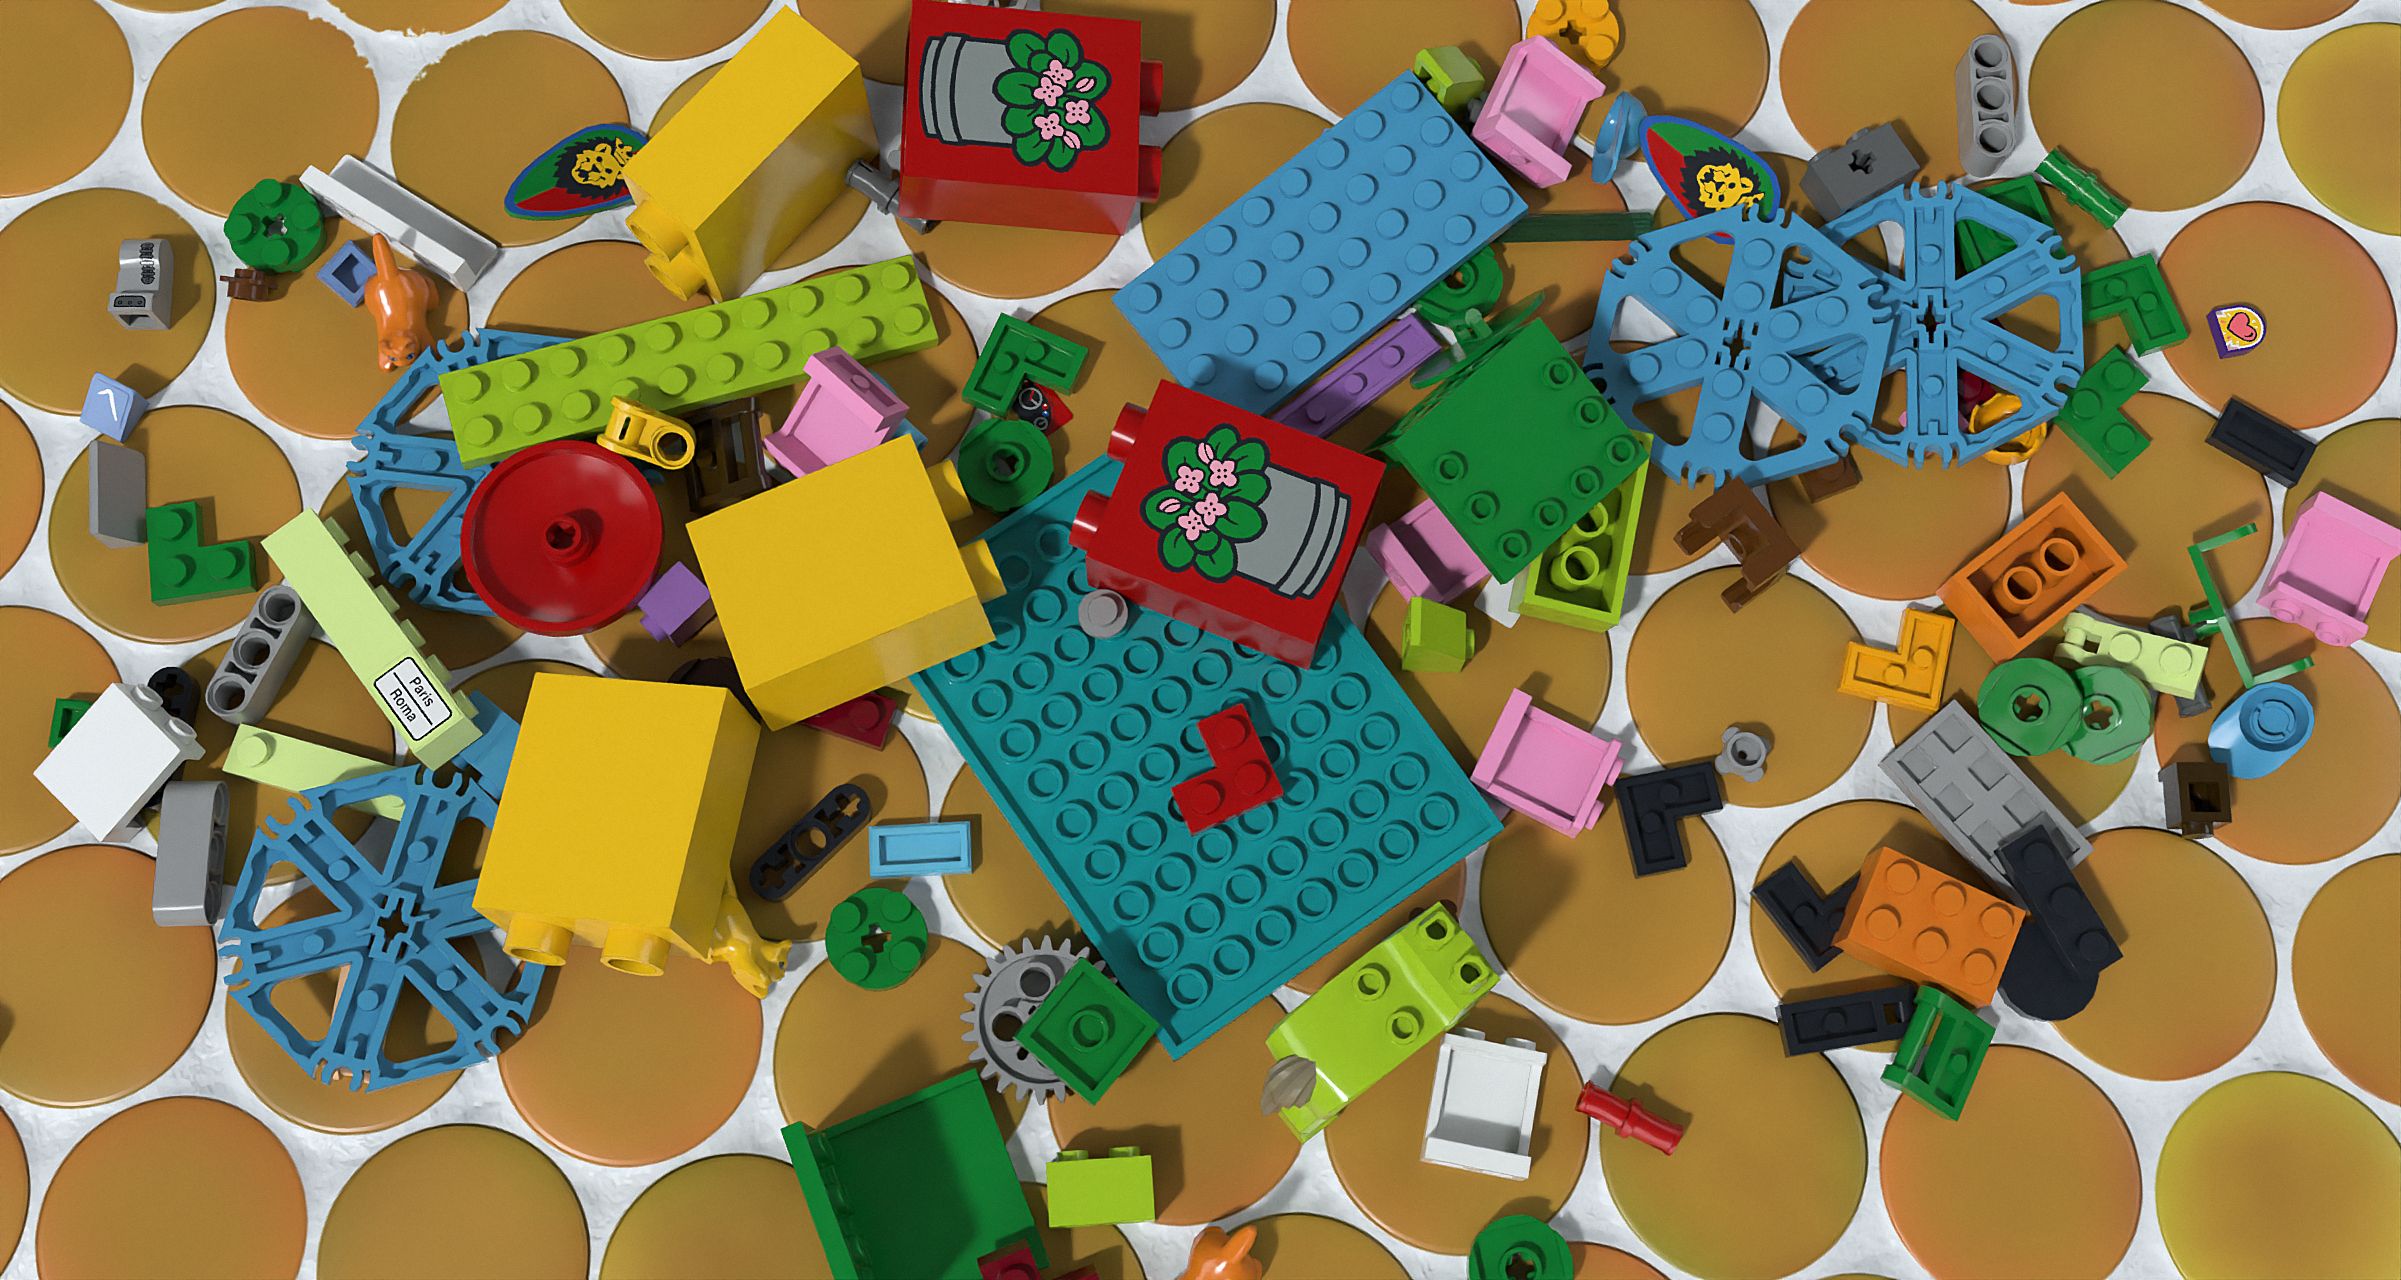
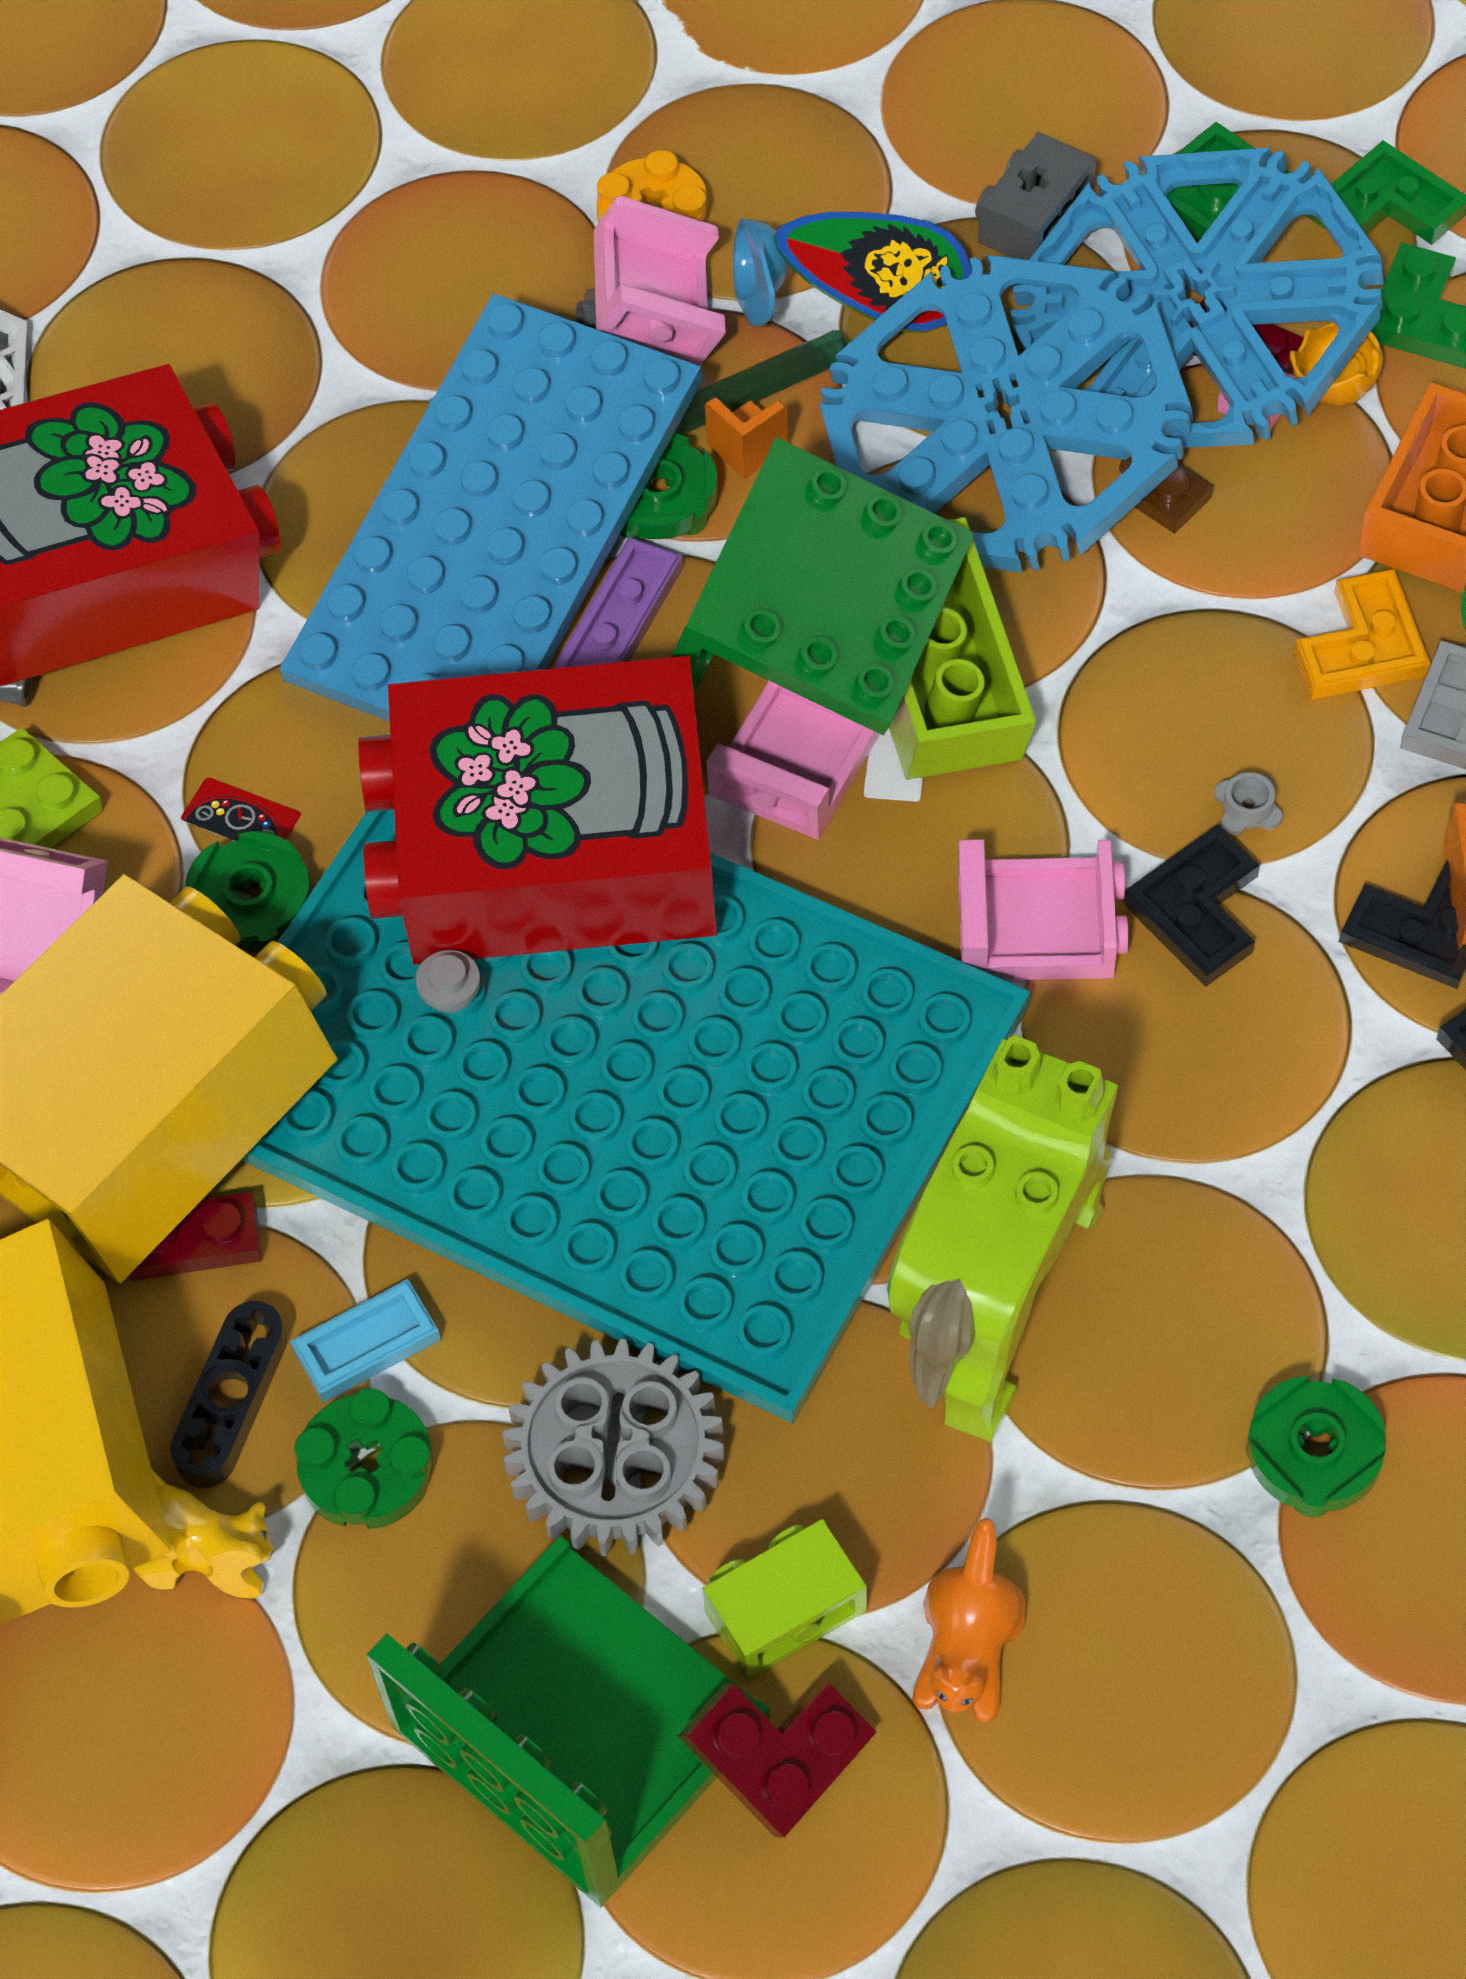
camera: 20 degrees left, 15 degrees down
green plate [961,312,1089,420] -> none
green plate [1012,957,1160,1106] -> none
red plate [1171,703,1284,837] -> none
lime slope [1401,596,1475,673] -> none
green shield [1409,290,1546,390] -> none
lime slope [1413,46,1485,120] -> none
white panel [1419,1027,1547,1181] -> none
red pin [1575,1080,1683,1156] -> none
reddish brown panel [1673,476,1802,614] -> none
light grey beam [1955,34,2016,178] -> none
green pin [2034,147,2129,230] -> none
none -> orange panel [705,397,789,479]

